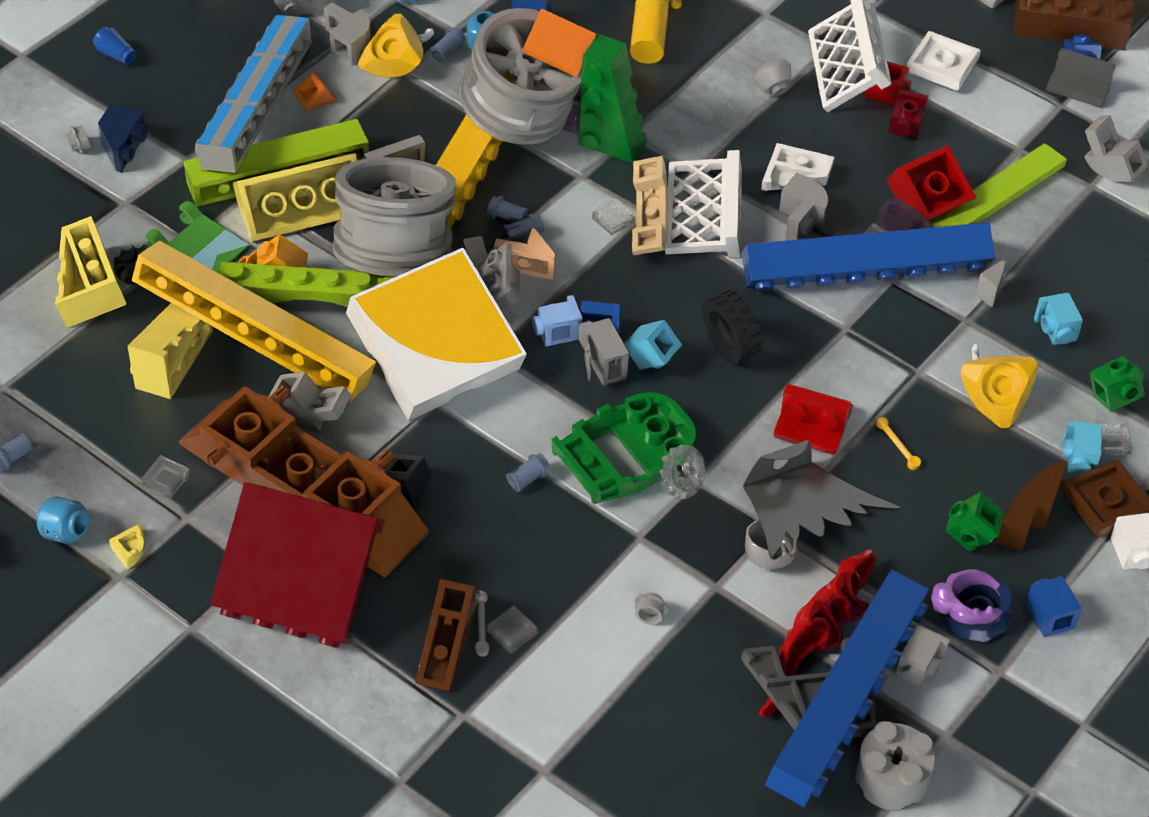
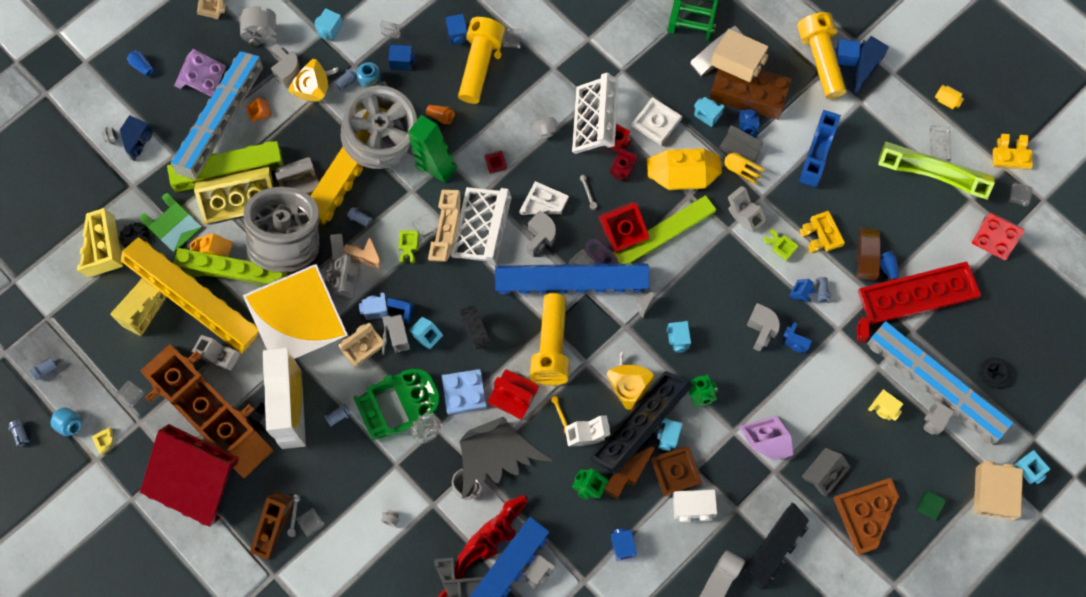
camera: 10 degrees right, 20 degrees up
sand blue pin [503,214,544,241] -> none
orange slope [522,8,597,77] -> none
piece [931,569,1012,642] -> none
none -> lavender bracket [174,49,226,97]
none -> white tile [263,348,306,449]
none -> tan bracket [338,323,386,368]
none -> lime plate [398,230,420,264]
none -> light blue plate [442,369,486,415]
none -> dark red slope [484,150,507,173]
none -> yellow piece [530,293,570,386]
none -> white brick [565,416,610,446]
none -> light grey hinge [580,175,597,210]
none -> black plate [590,371,693,474]
none -> yellow wedge [647,148,722,190]
none -> medium azure brick [694,97,724,127]
none -> yellow arm [724,153,765,185]

